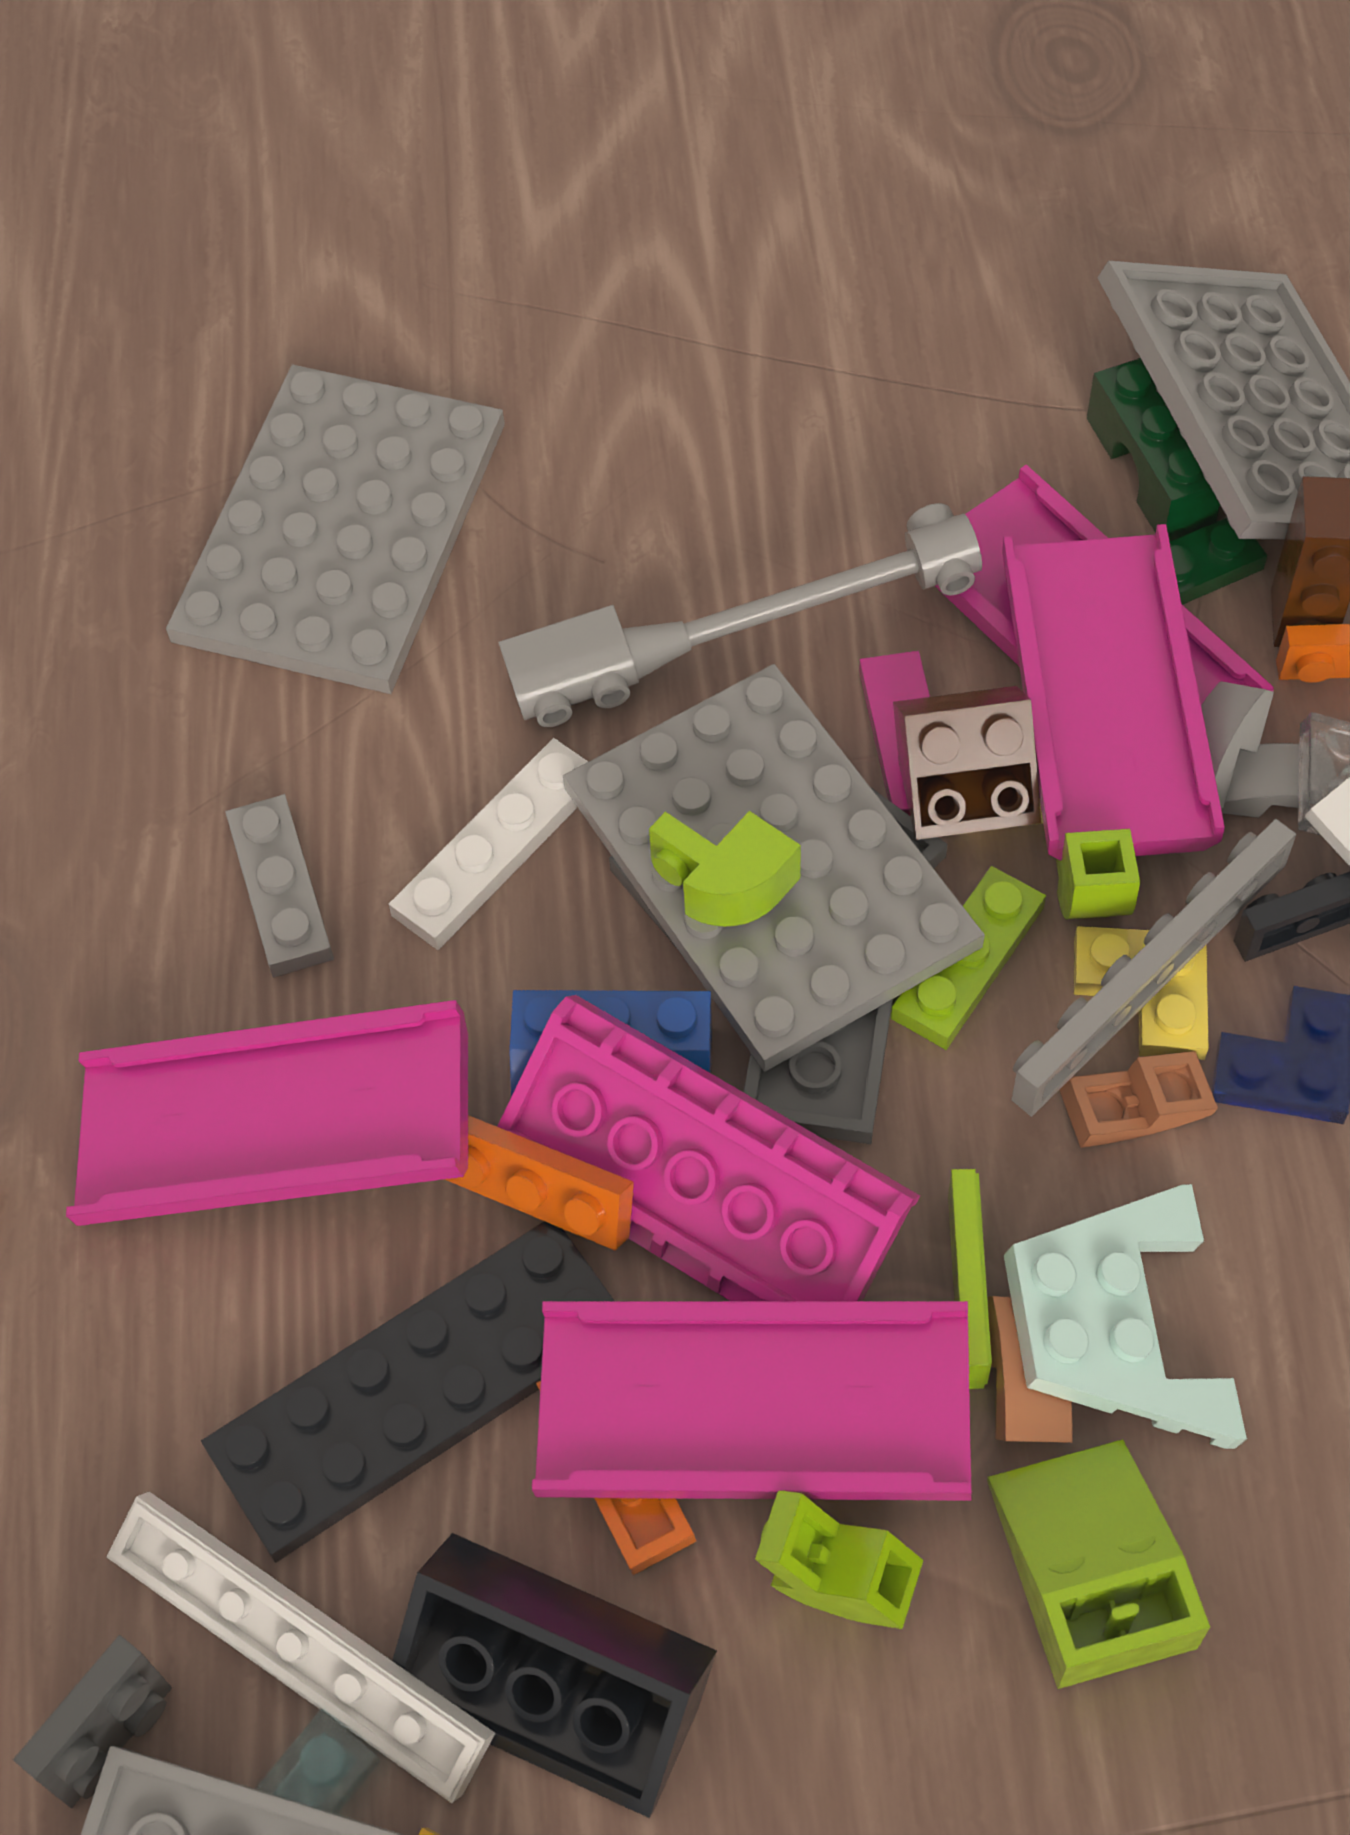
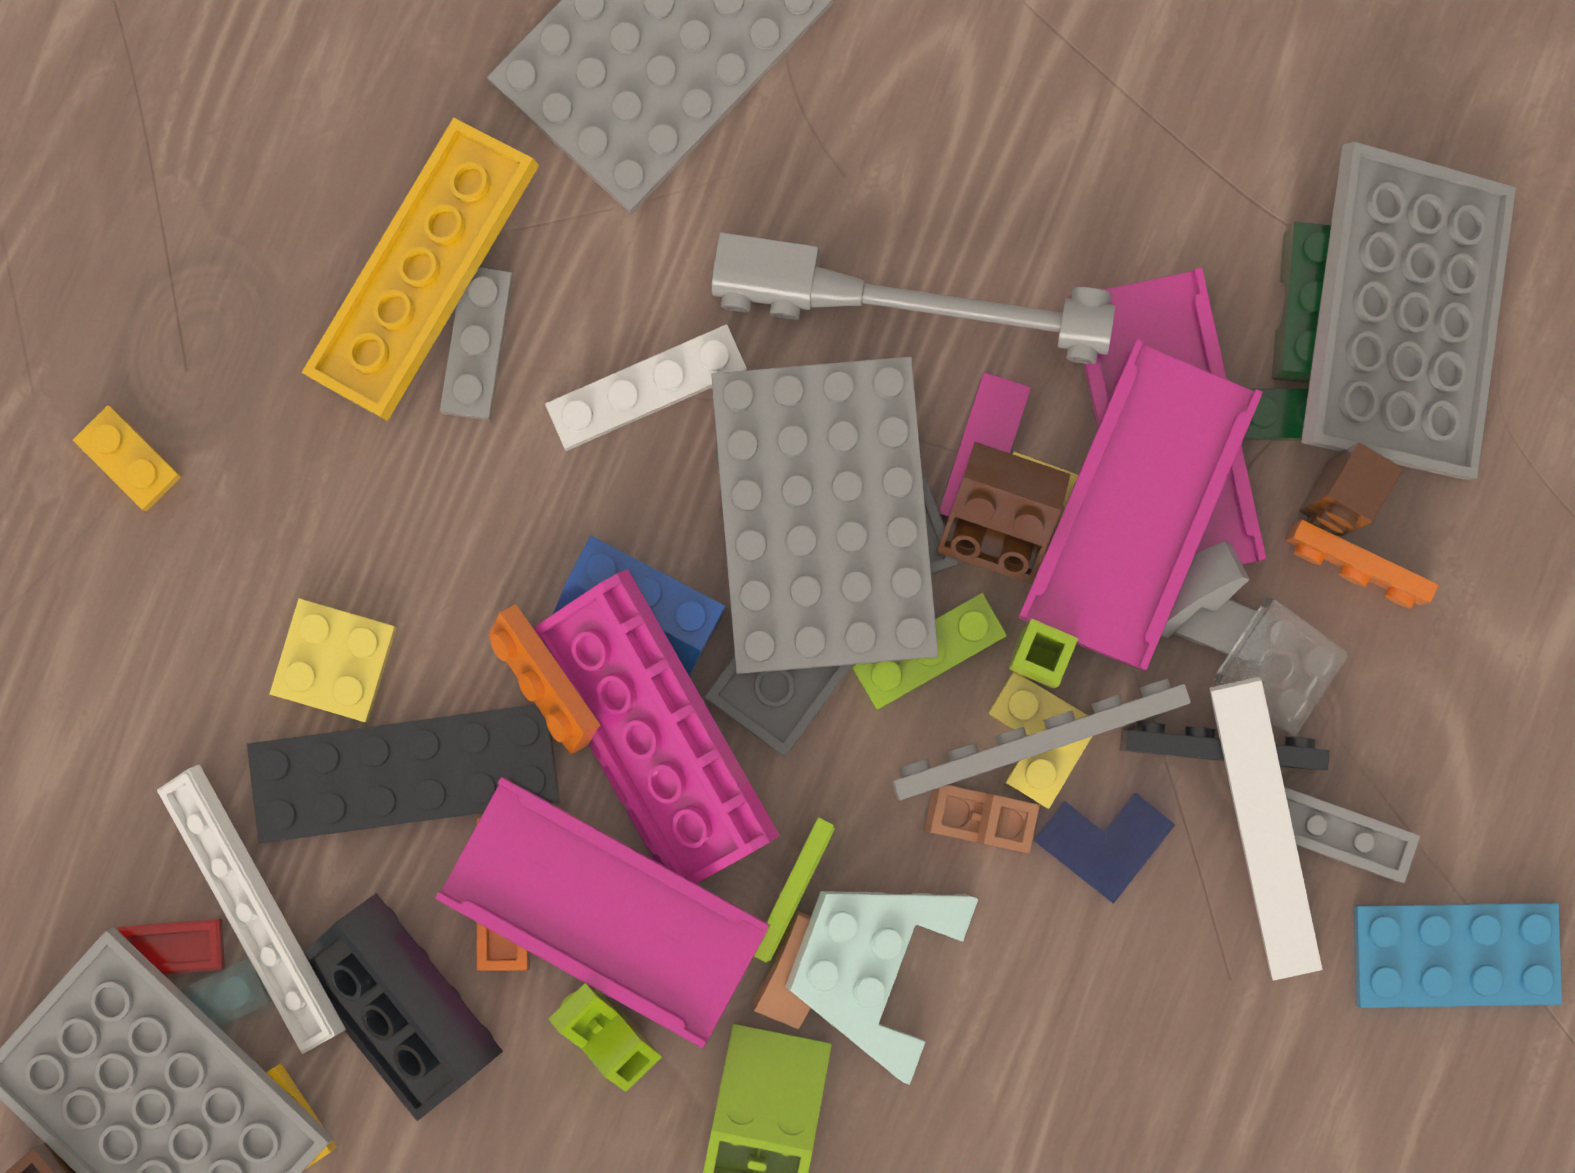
camera: 20 degrees right, 25 degrees up
dark grey plate [13,1634,172,1809] -> none
dark pink ladder [66,1000,468,1226] -> none
lime brick [649,811,801,927] -> none
none -> red tile [118,919,225,975]
none -> light yellow plate [270,598,397,723]
none -> yellow plate [302,117,539,422]

